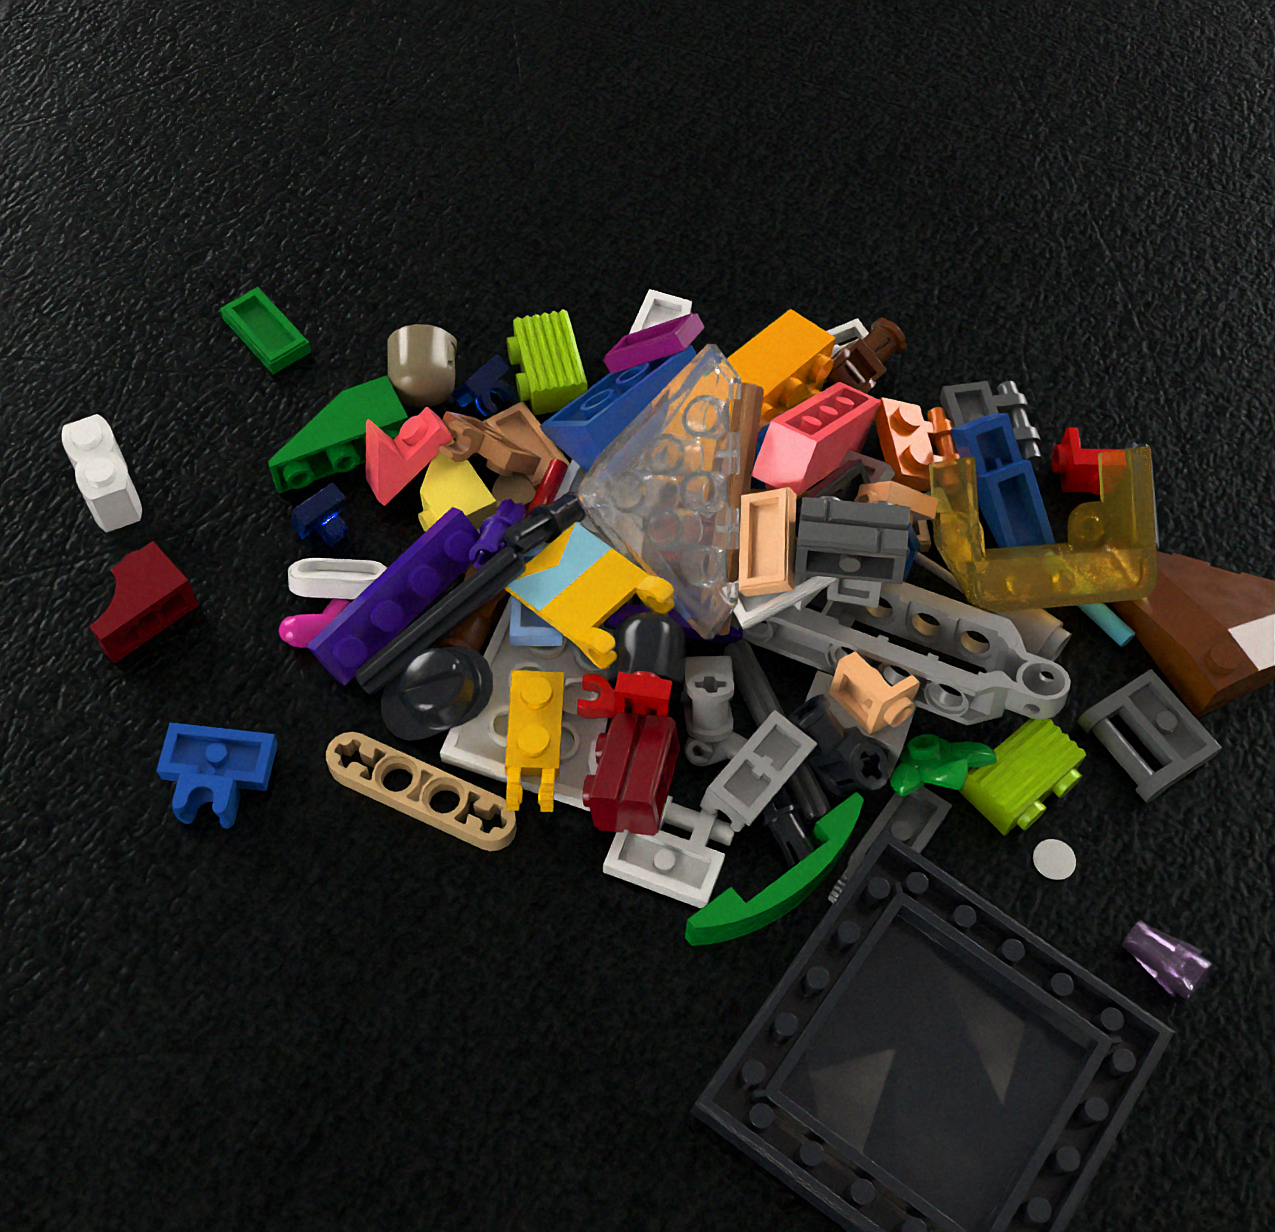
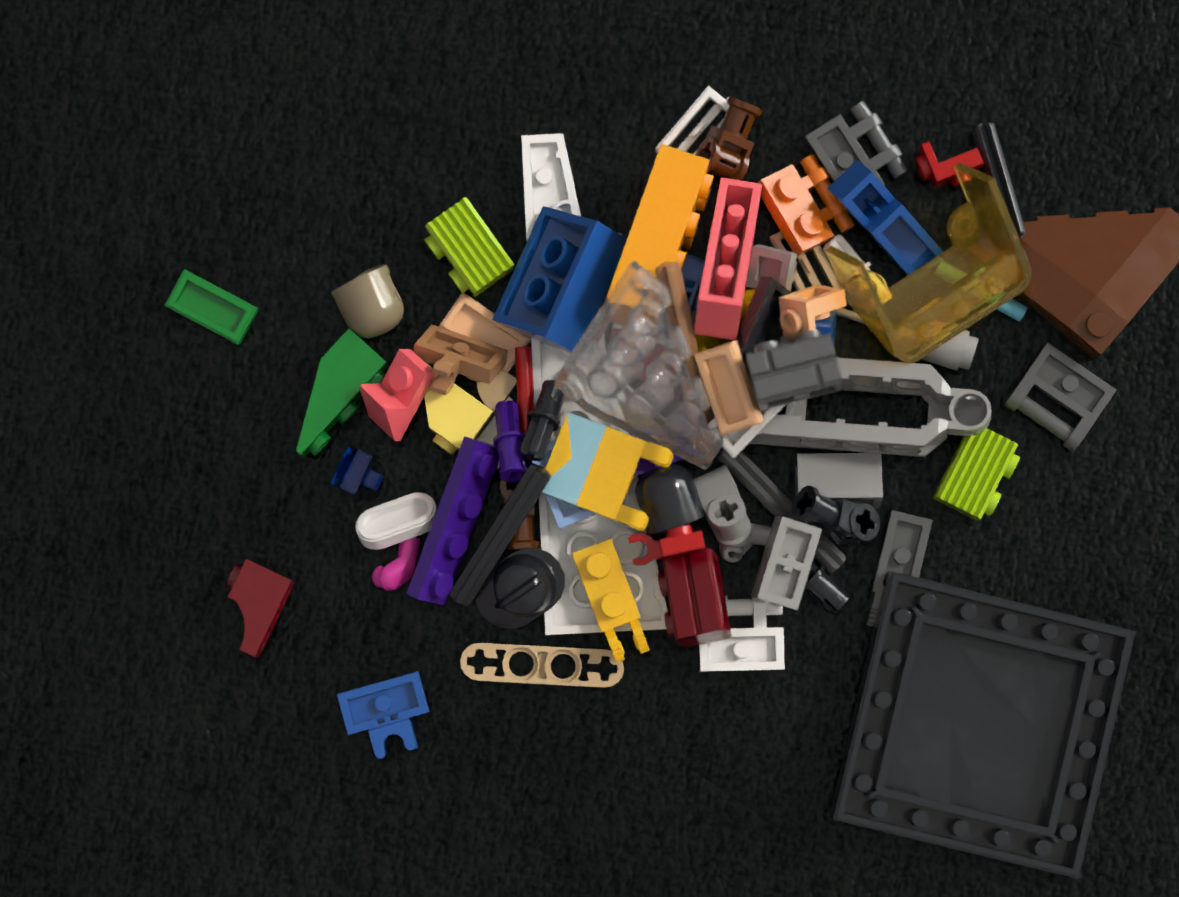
camera: 20 degrees left, 25 degrees up
white brick [62,414,142,532] -> none
clear blue tile [451,354,515,417] -> none
magenta tile [603,313,705,374] -> none
green slope [685,792,864,946] -> none
light nougat bracket [828,651,920,736] -> none
green plate [890,734,997,797] -> none
white sticker [1033,839,1076,880] -> none
clear purple cone [1122,920,1213,1000] -> none

